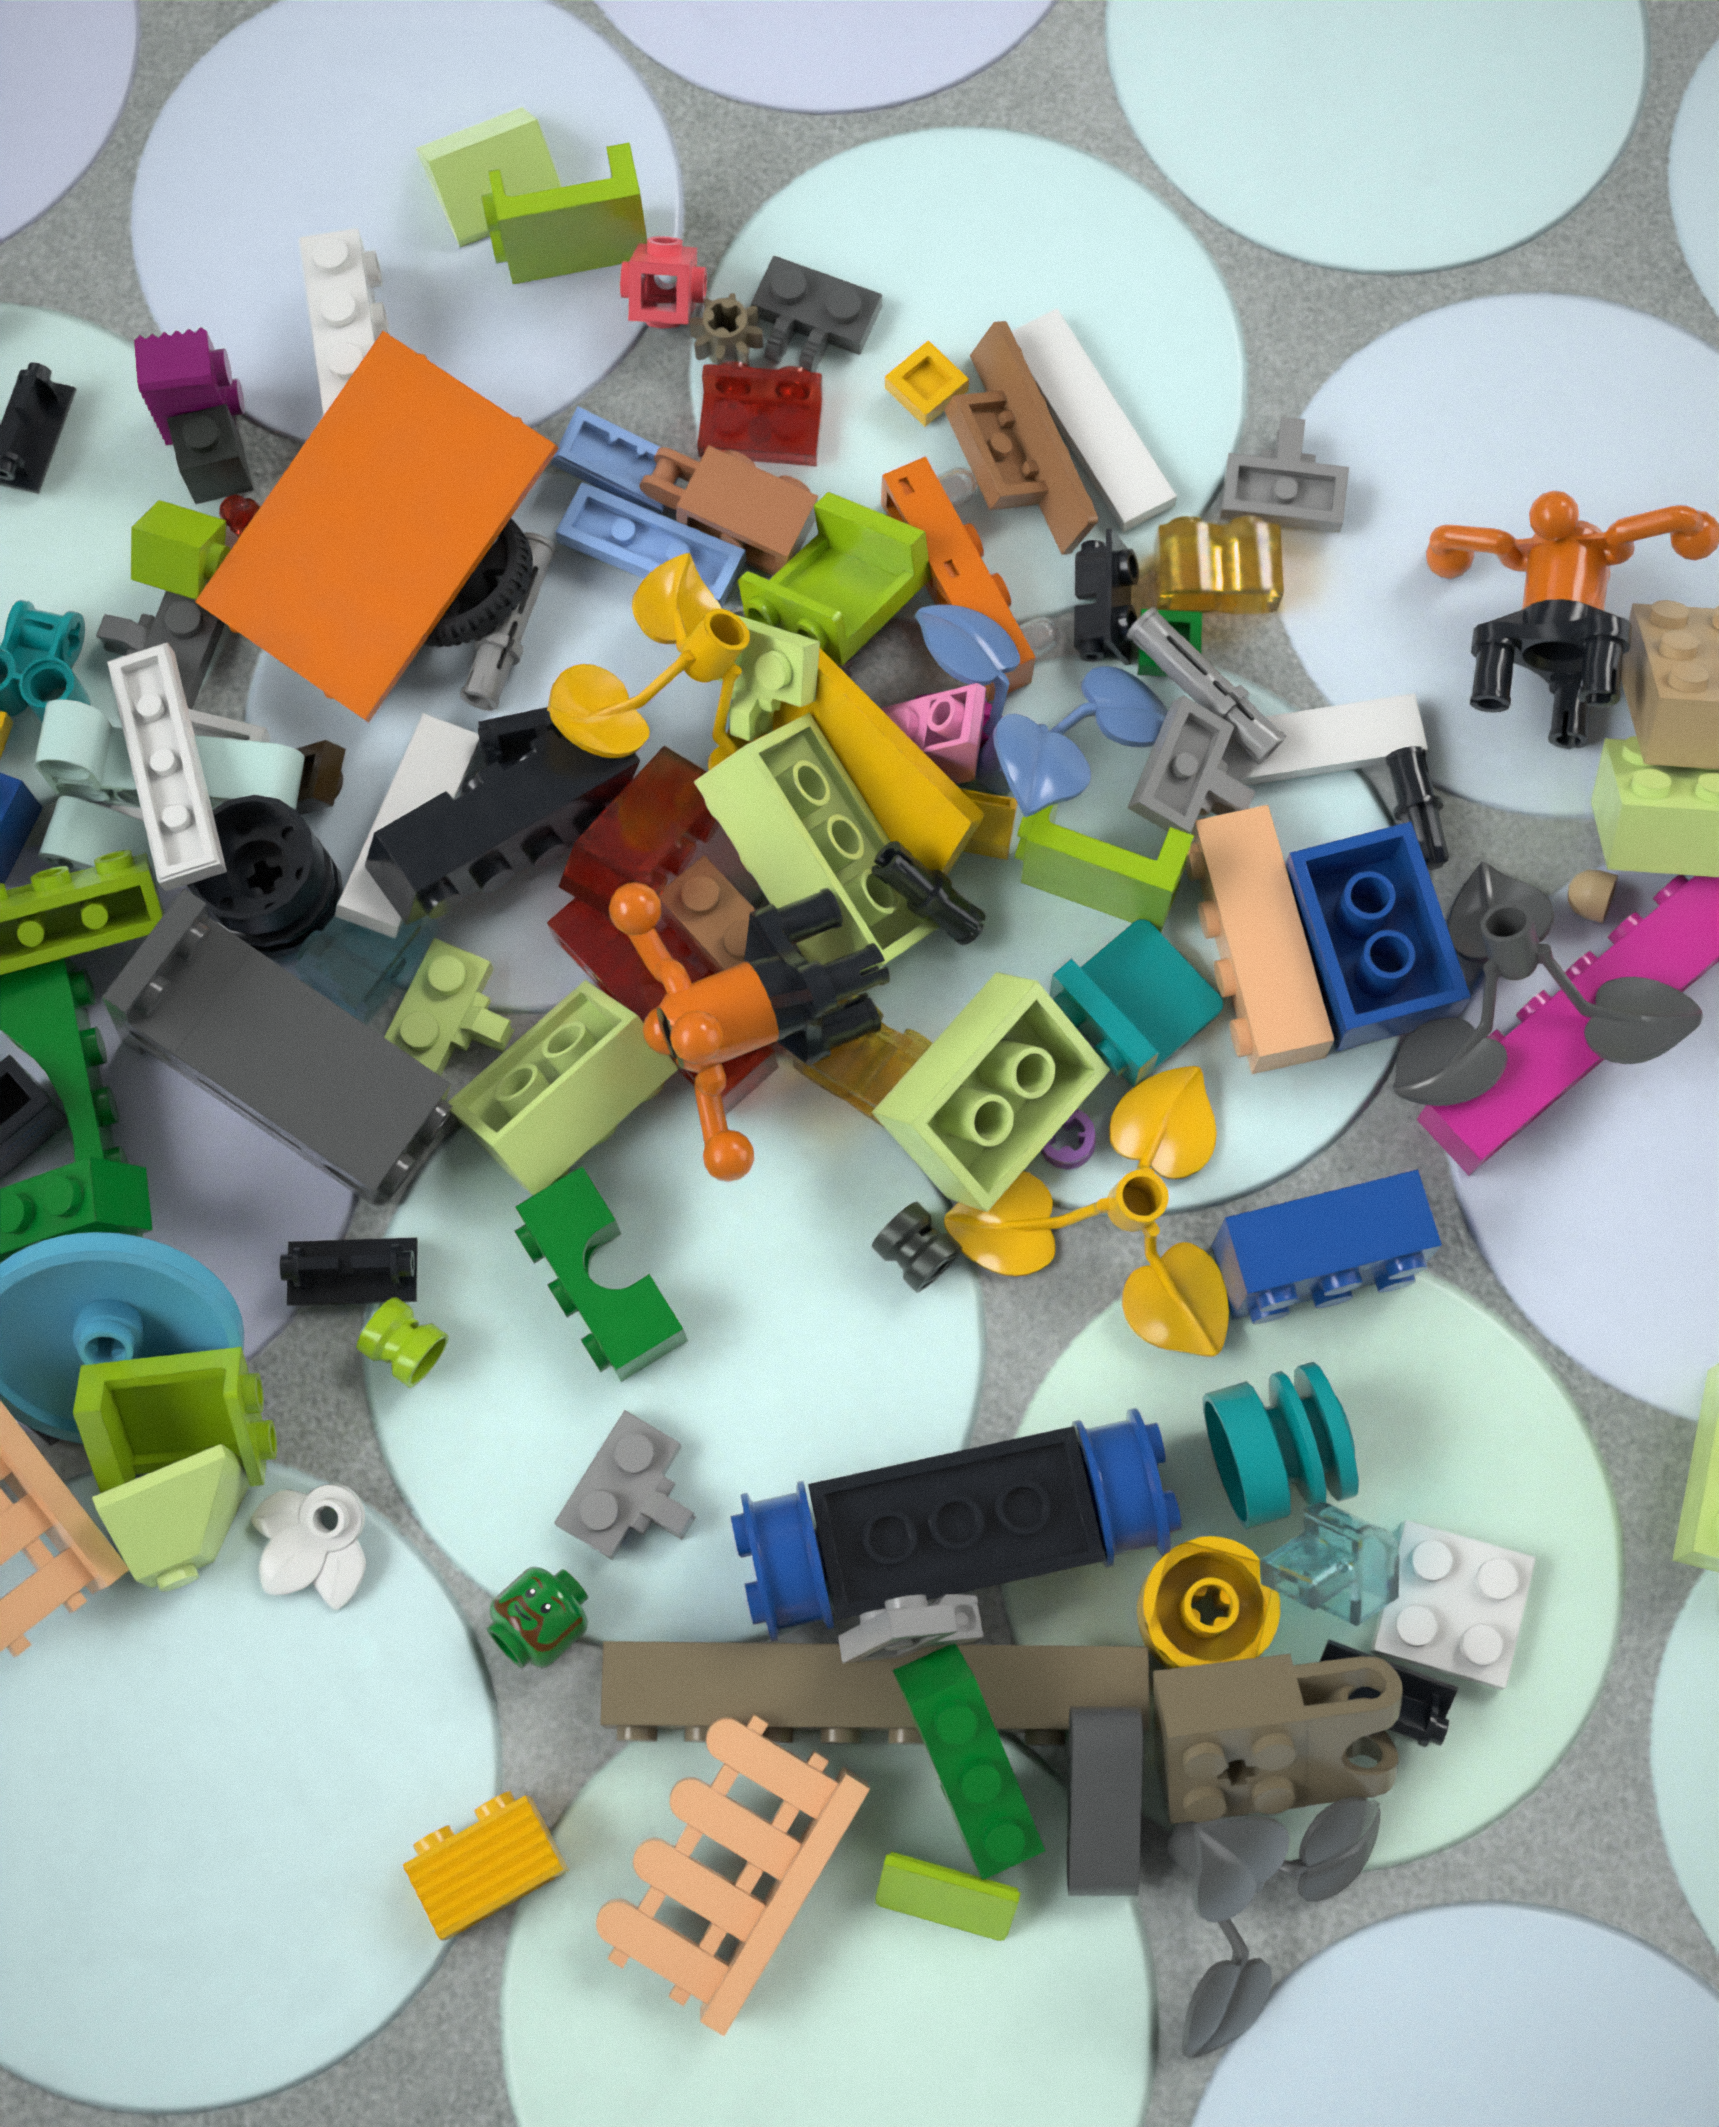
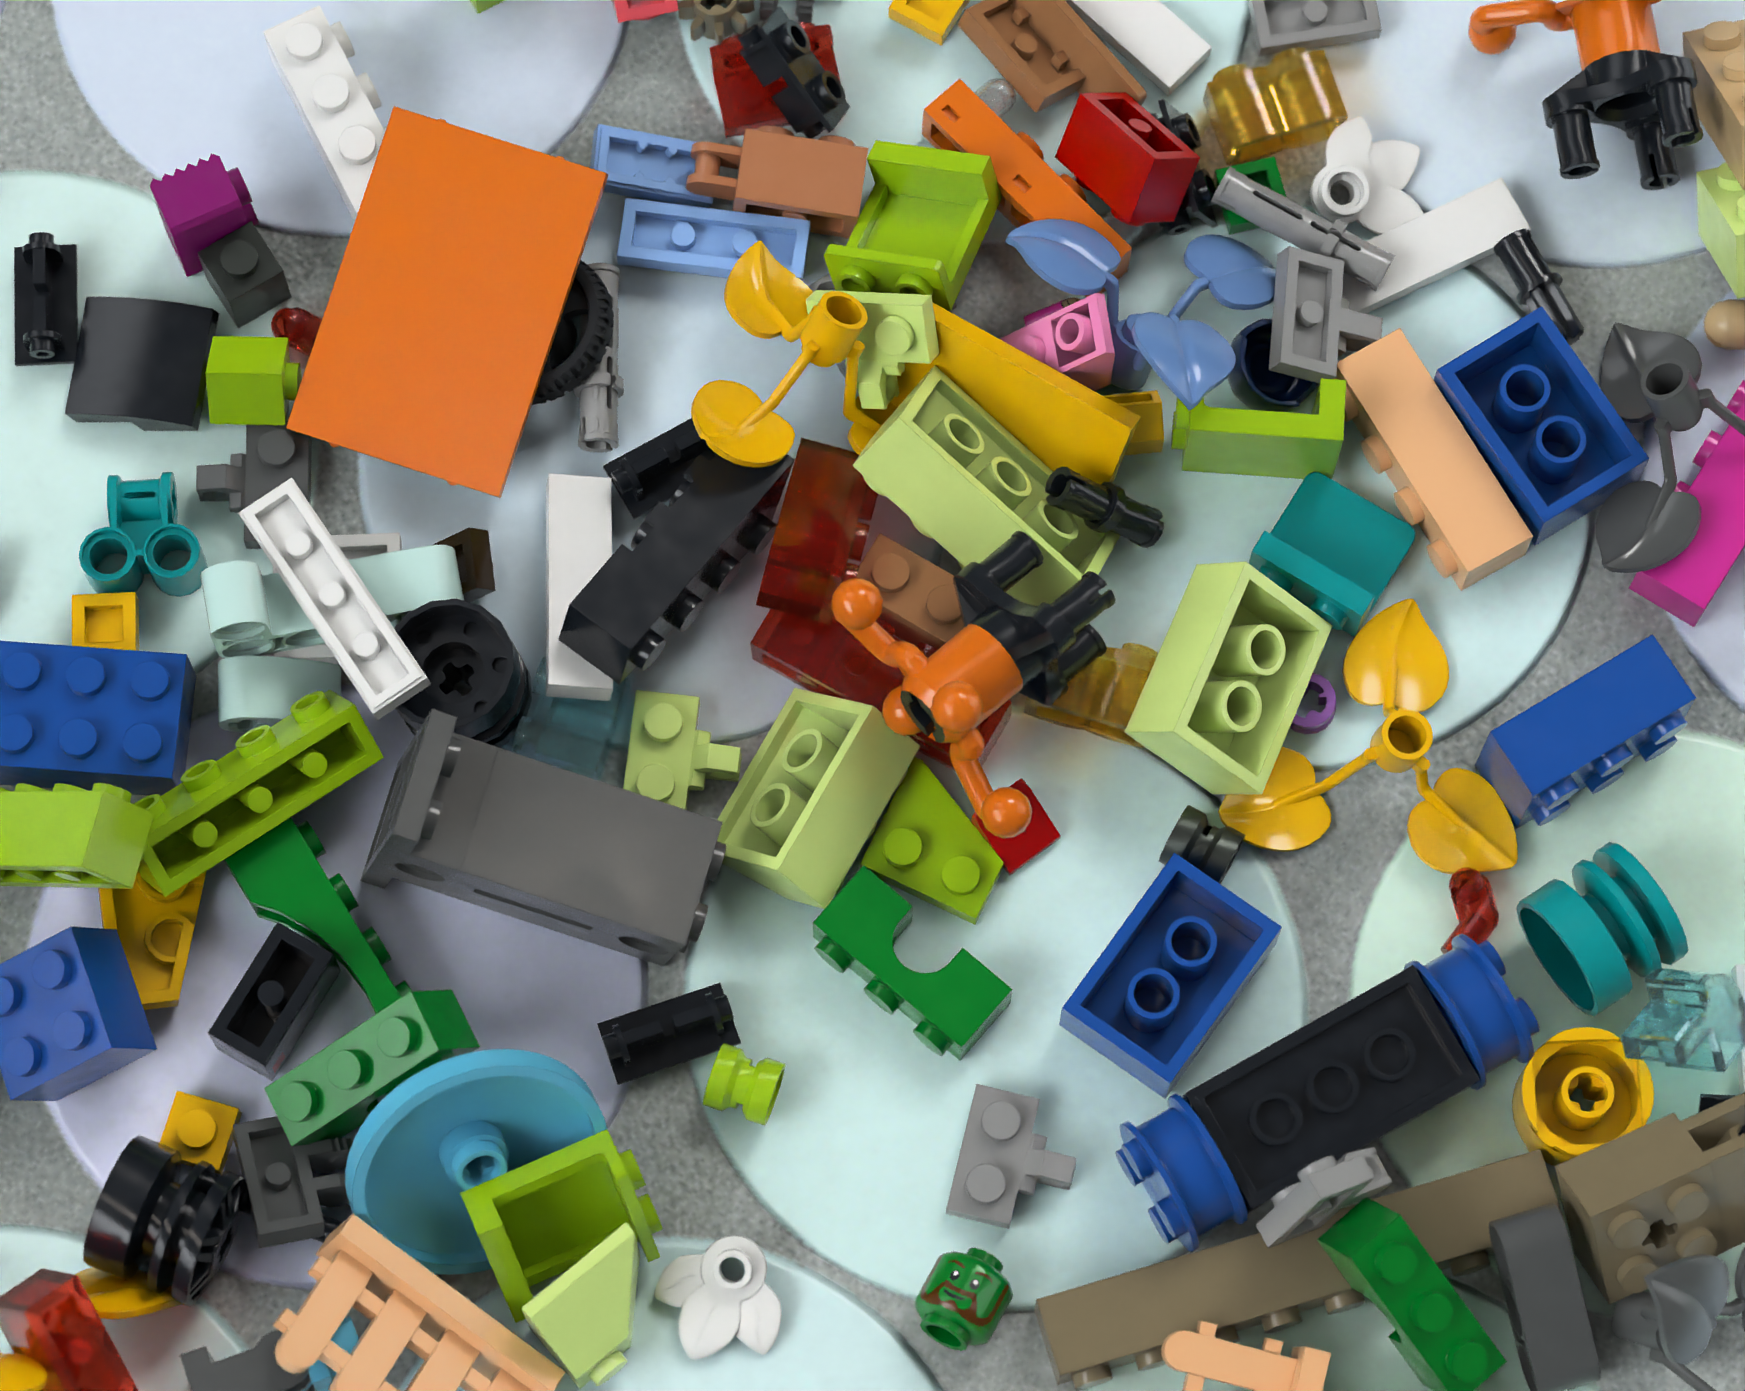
camera: 20 degrees left, 0 degrees up
none -> black slope [65,297,219,431]
none -> black hinge [737,6,850,139]
none -> lime wing [860,757,1004,925]
none -> red slope [971,778,1061,875]
none -> red brick [1055,92,1201,227]
none -> blue brick [1059,853,1282,1099]
none -> dark blue hair [1227,319,1318,412]
none -> white plate [1310,116,1424,234]
none -> clear red arm [1440,867,1499,954]

